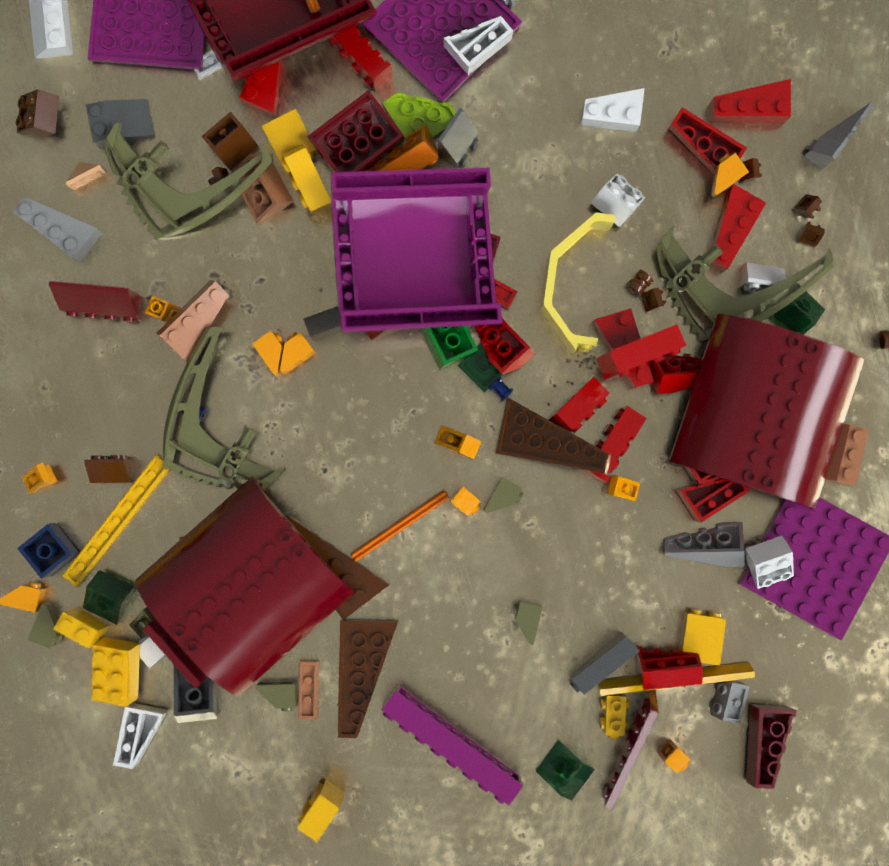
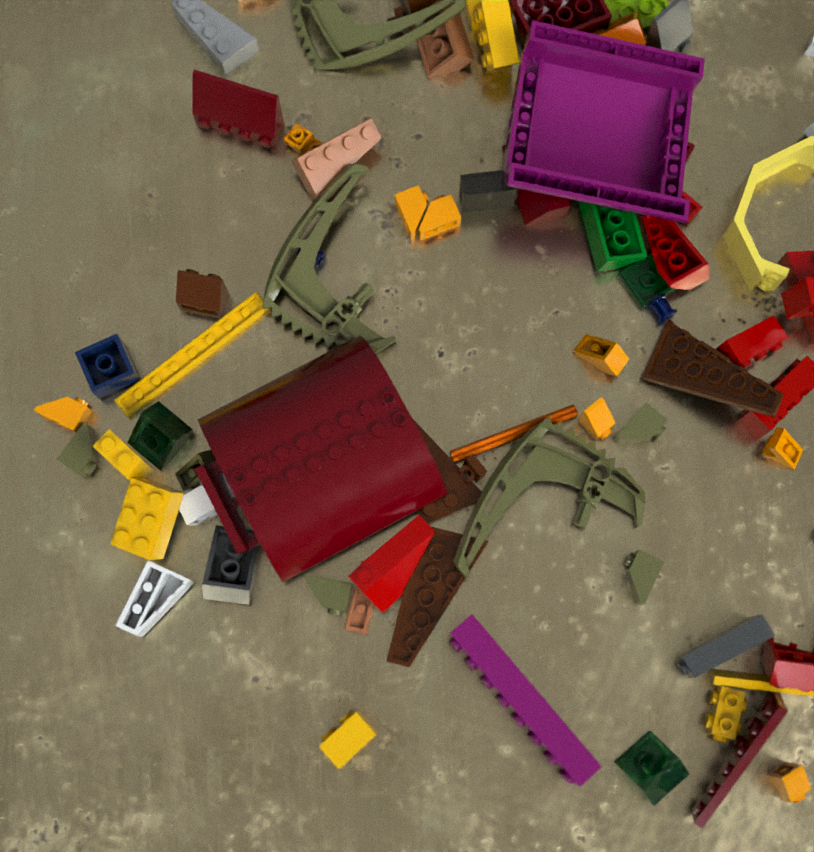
camera: 15 degrees right, 10 degrees down
light orange slope [22,463,57,494] -> none
none -> red wedge [348,515,435,613]
none -> olive piece [453,417,645,578]
none -> reddish brown tile [457,454,487,484]

